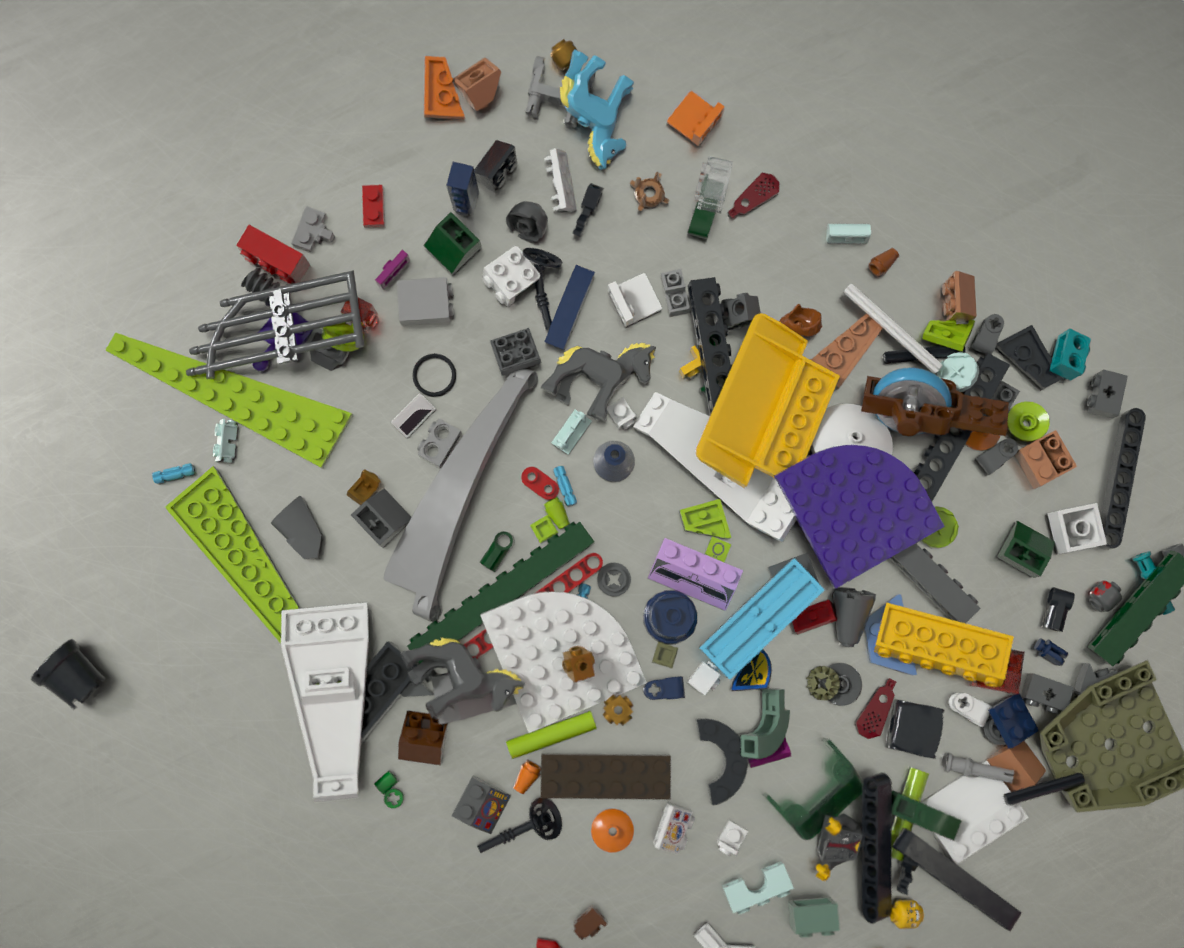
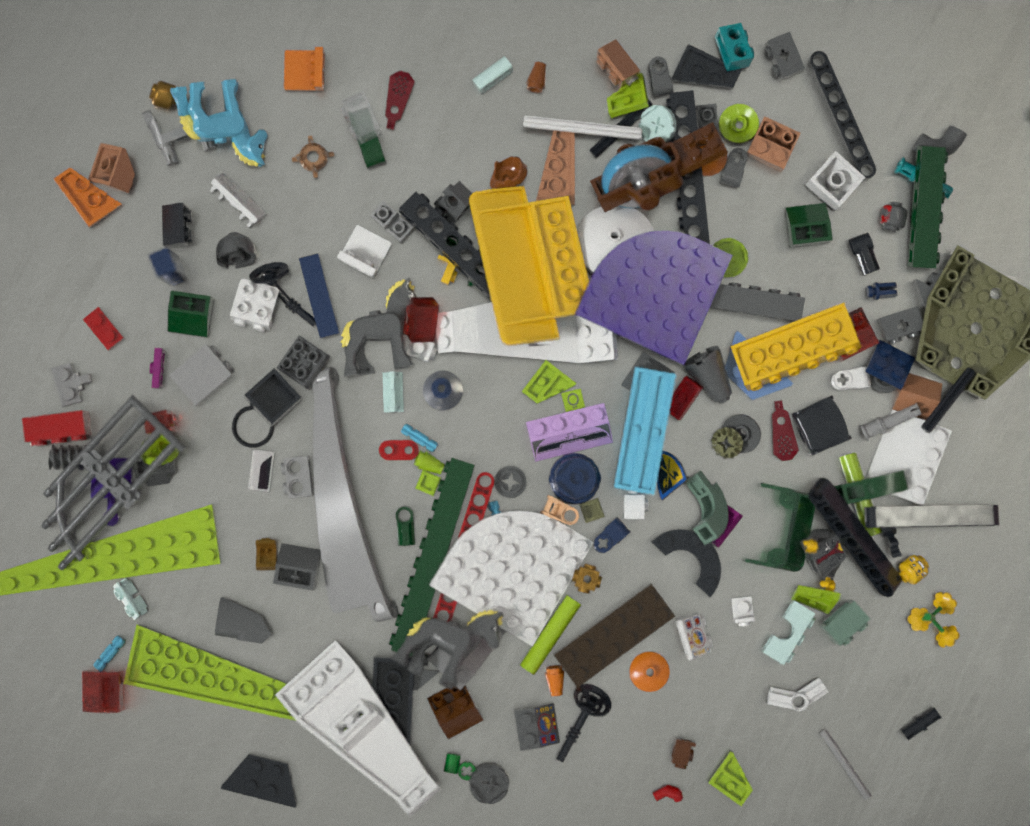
camera: 35 degrees left, 5 degrees up
pearl gold brick [562,646,595,683] -> none
black piece [572,183,604,237] -> none
none -> clear red slope [82,670,123,713]
none -> black wing [221,753,297,808]
none -> black piece [244,368,302,427]
none -> clear red piece [404,297,439,343]
none -> dark grey tile [469,764,509,804]
none -> light nougat piece [540,495,579,525]
none -> lime wing [791,585,841,614]

